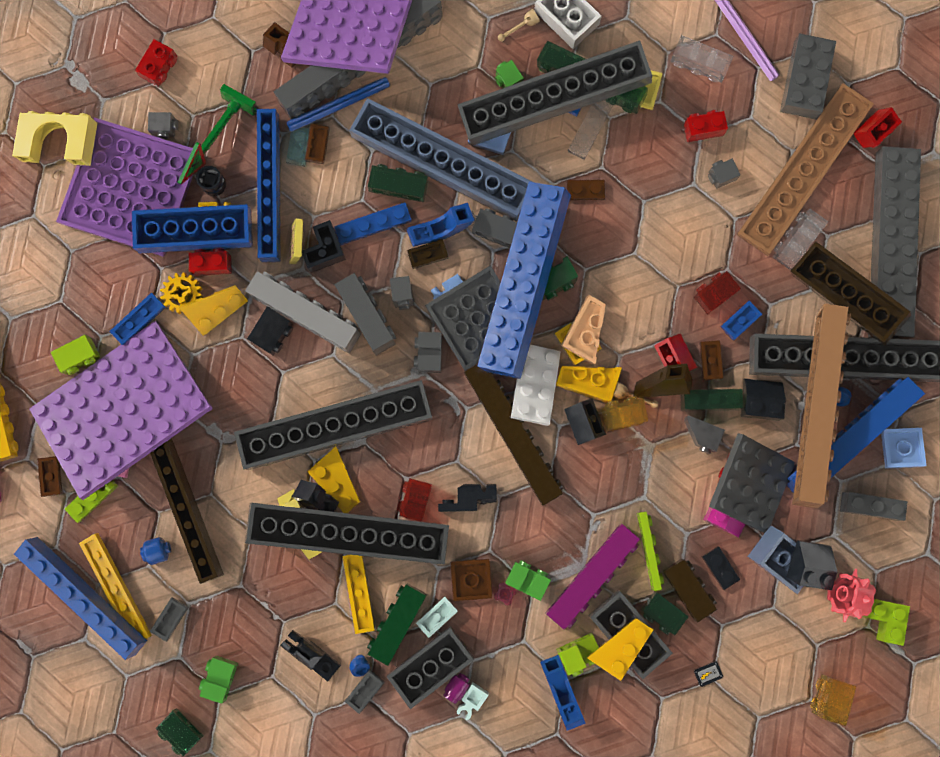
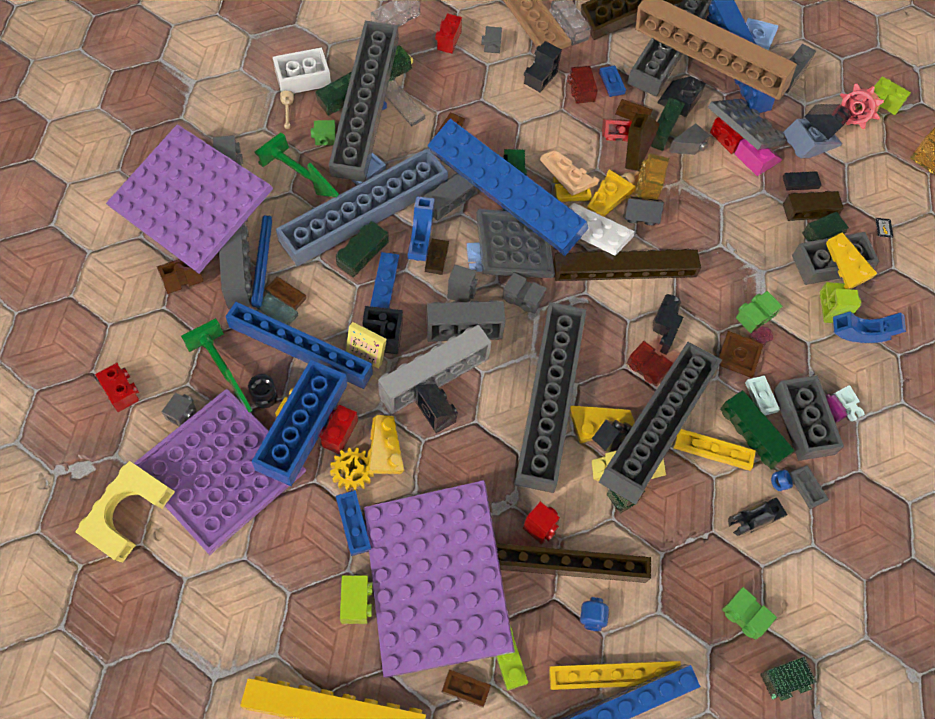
camera: 75 degrees left, 20 degrees down
dark grey plate [150,597,189,642] -> none
magenta brick [545,524,640,630] -> none
lime plate [637,512,664,591] -> none
none -> green piece [255,132,339,197]
none -> red brick [523,501,560,545]
none -> black brick [524,41,562,93]

